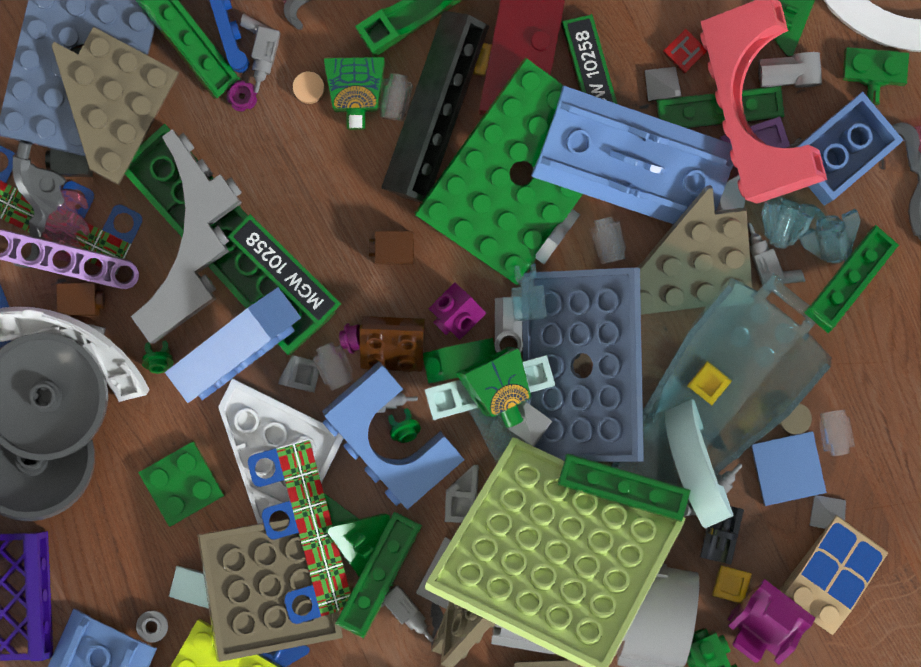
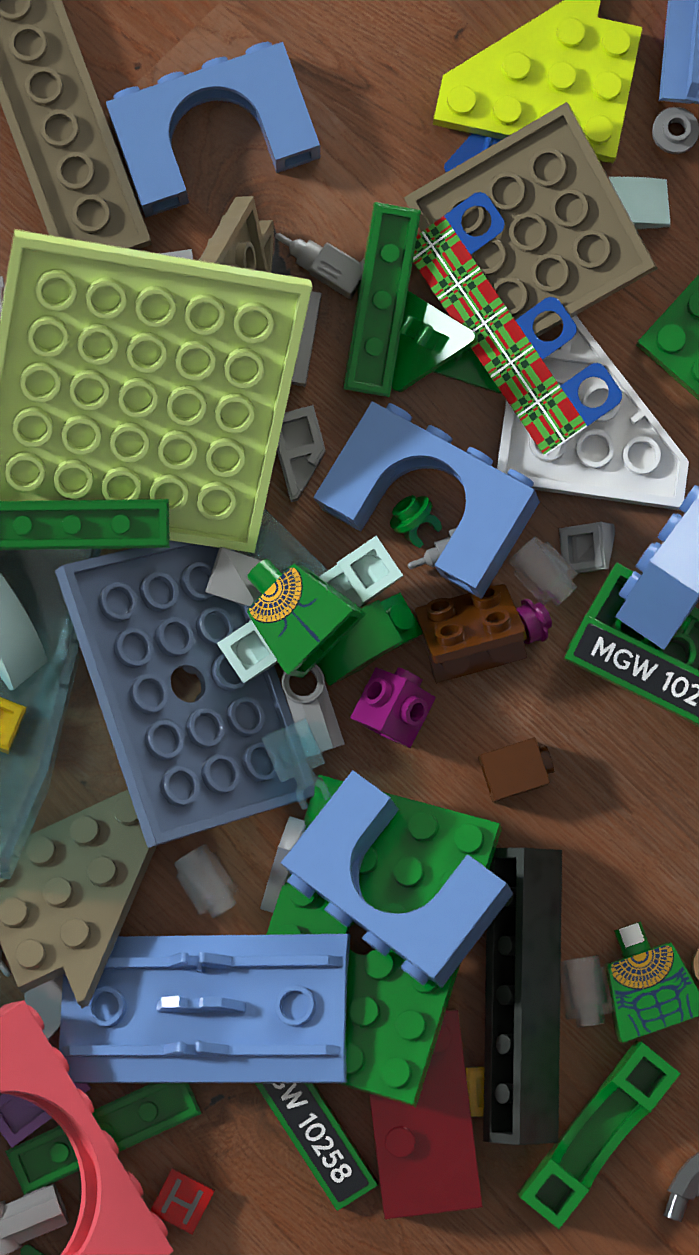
camera: 160 degrees right, 5 degrees down
light grey slope [644,67,681,102] -> none
none -> medium blue arch [281,770,513,988]

